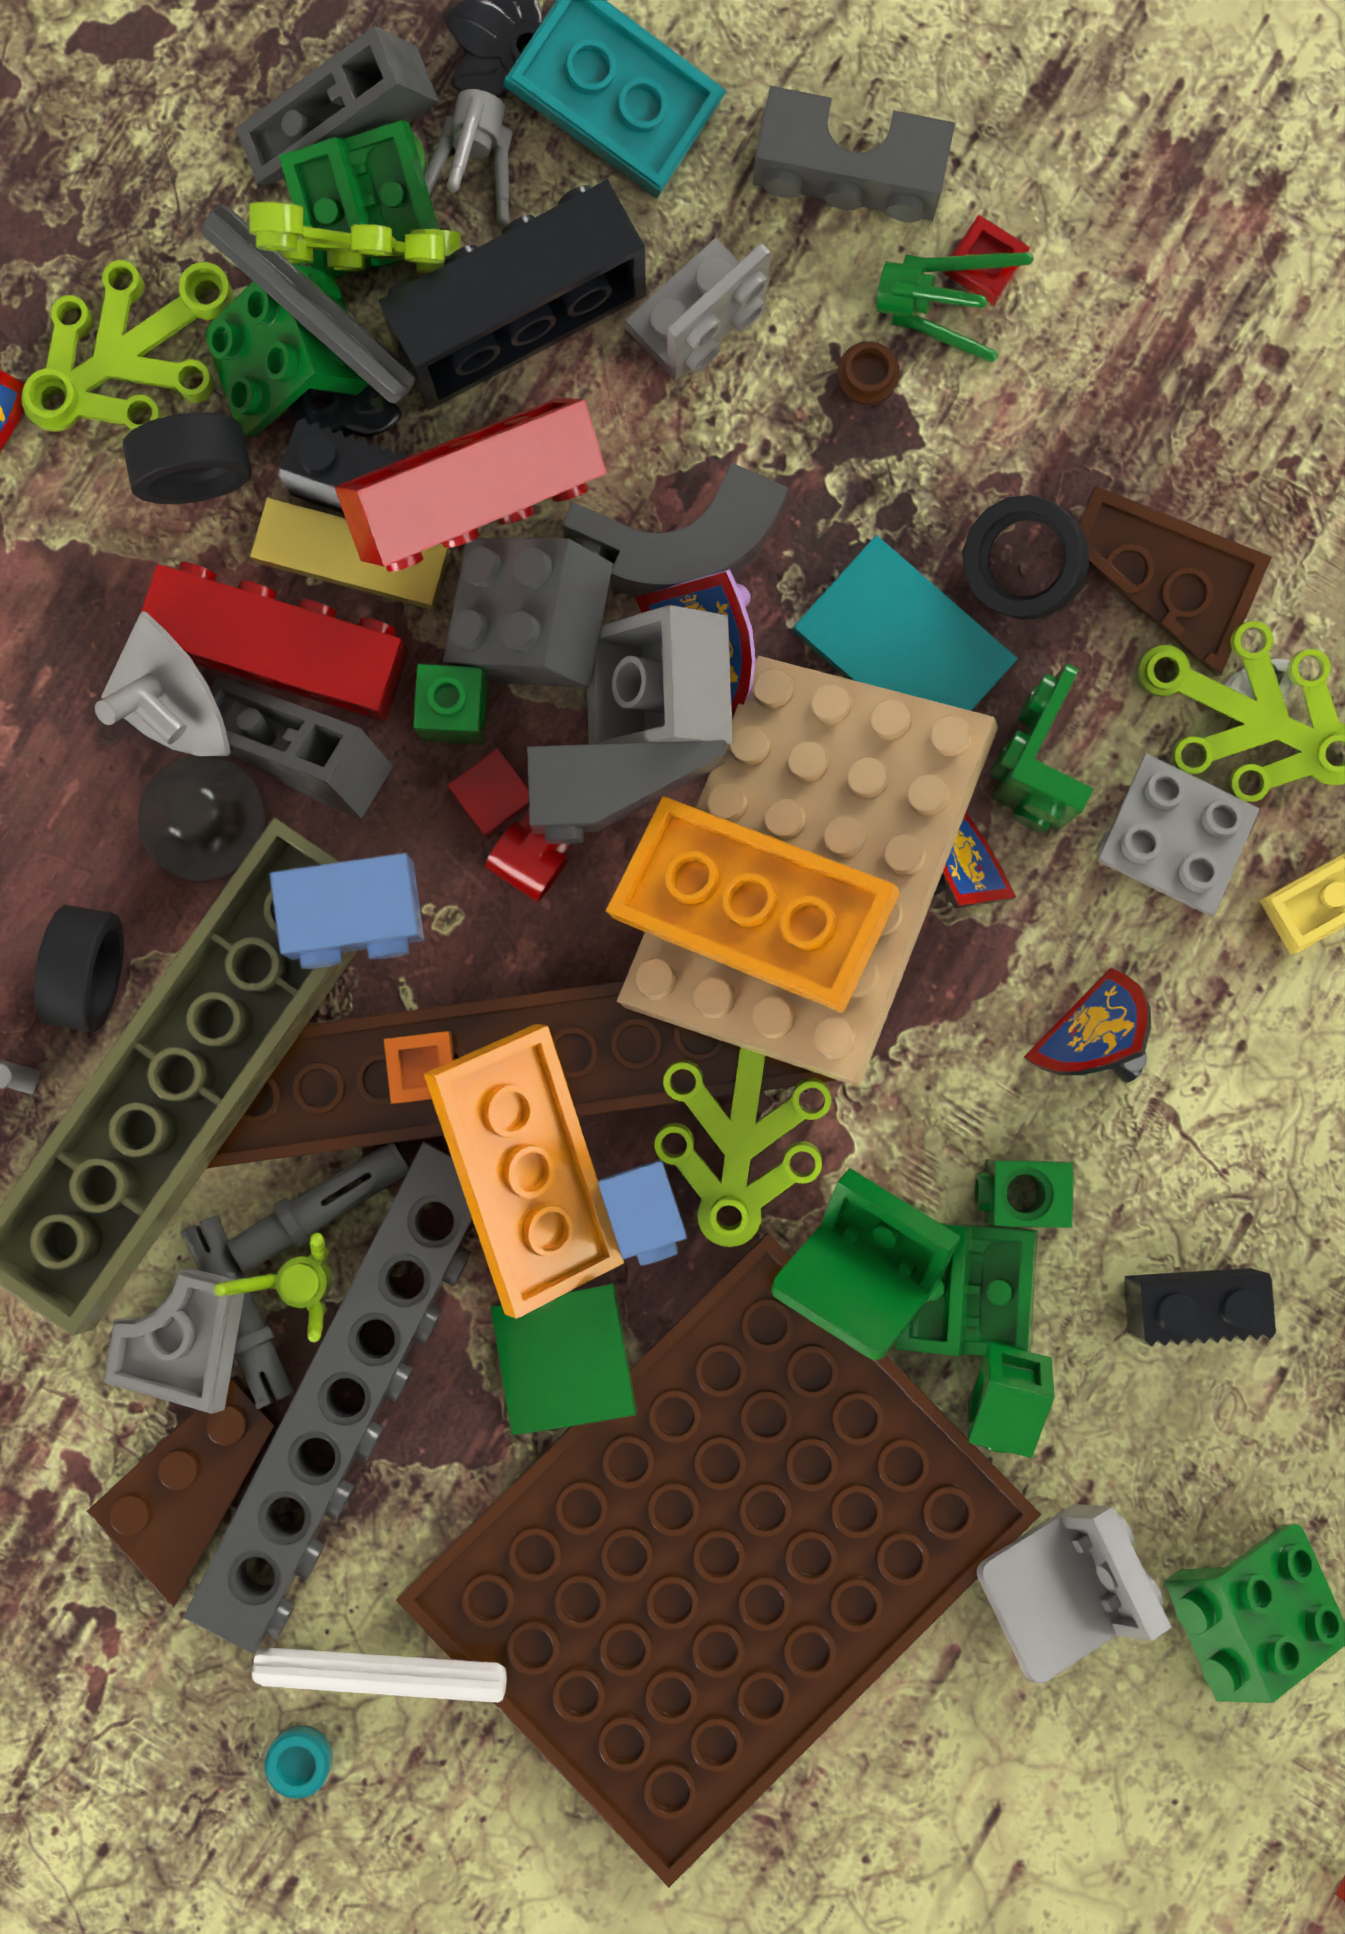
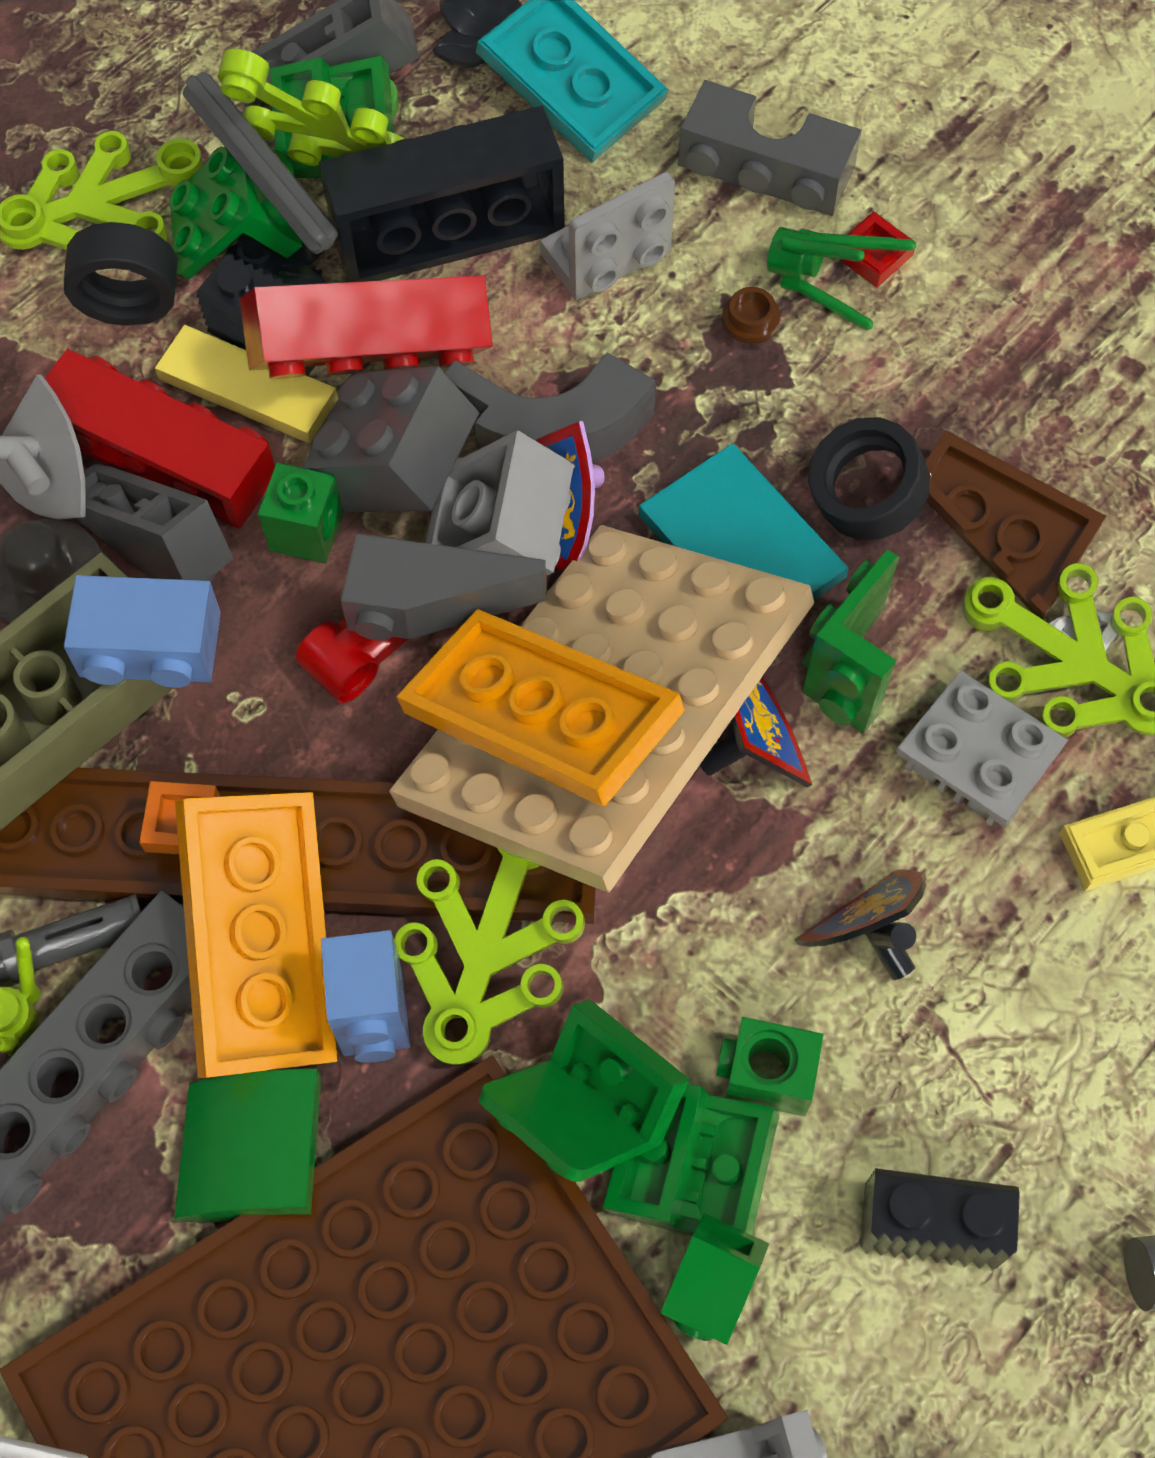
camera: 15 degrees right, 20 degrees down
light grey plant [424,89,513,226] -> none
red tile [447,748,529,838] -> none

